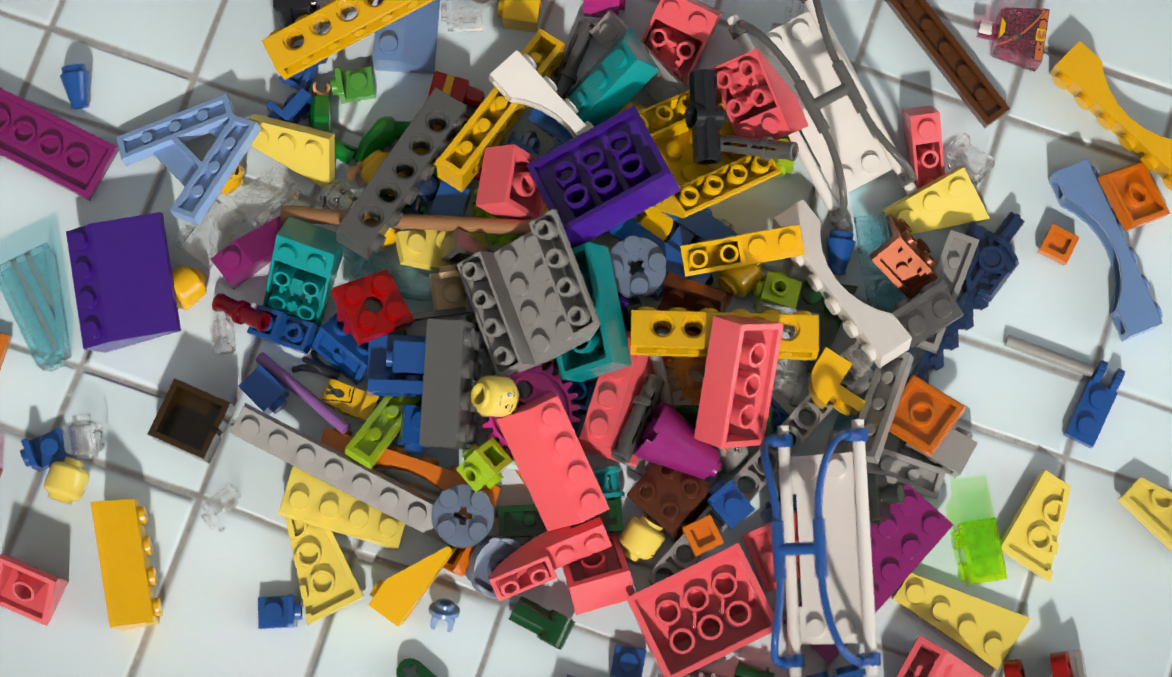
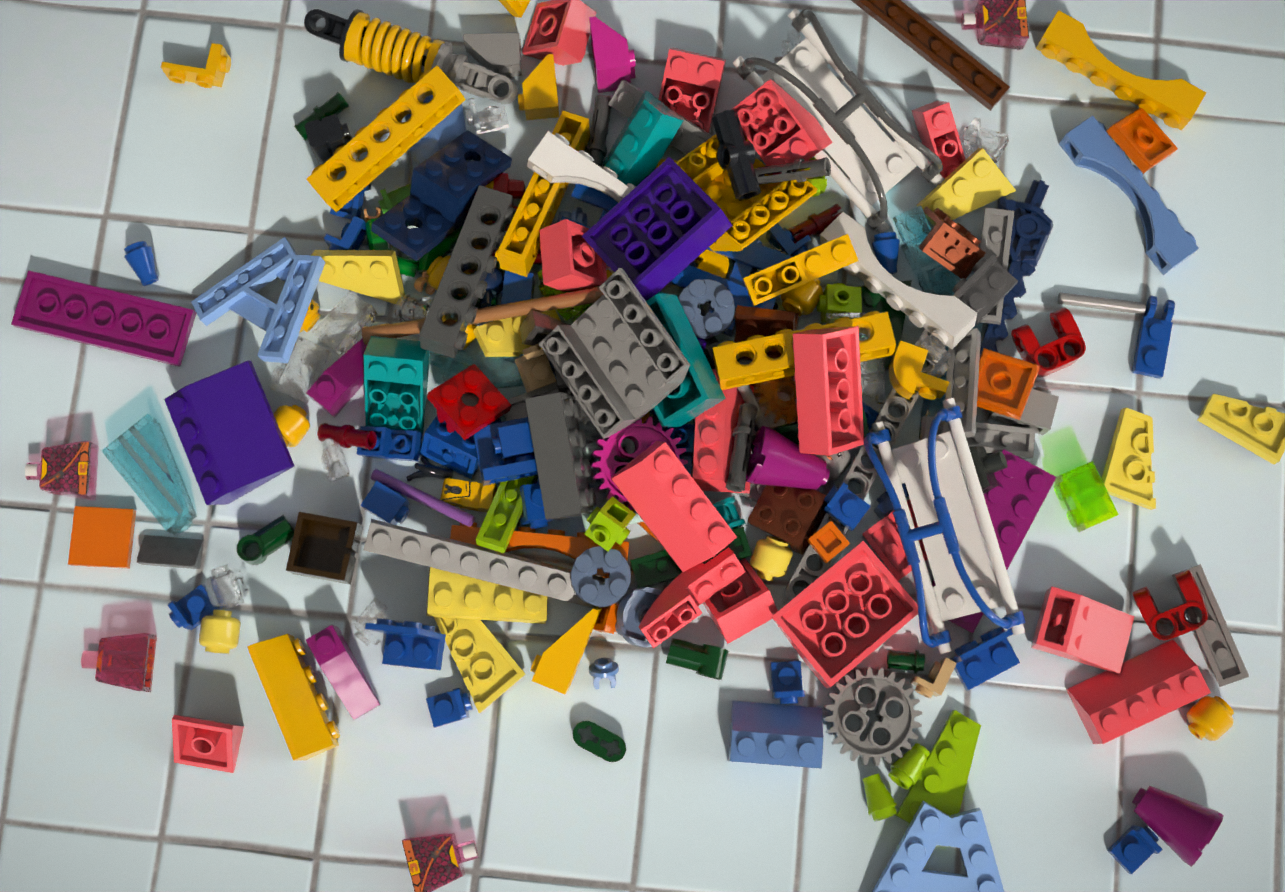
camera: 10 degrees left, 0 degrees up
light yellow head [471,376,519,417] -> none
light yellow wing [892,573,1031,670] -> none
orange plate [1037,224,1080,265] -> none
none -> flat silver slope [136,535,204,569]
none -> dark green piece [236,515,294,565]
none -> slope [306,625,380,720]
none -> blue bracket [365,618,446,671]
none -> dark blue bracket [371,130,512,261]
none -> blue bracket [765,223,811,257]
none -> dark red pin [788,204,843,244]
none -> red piece [1011,307,1086,377]

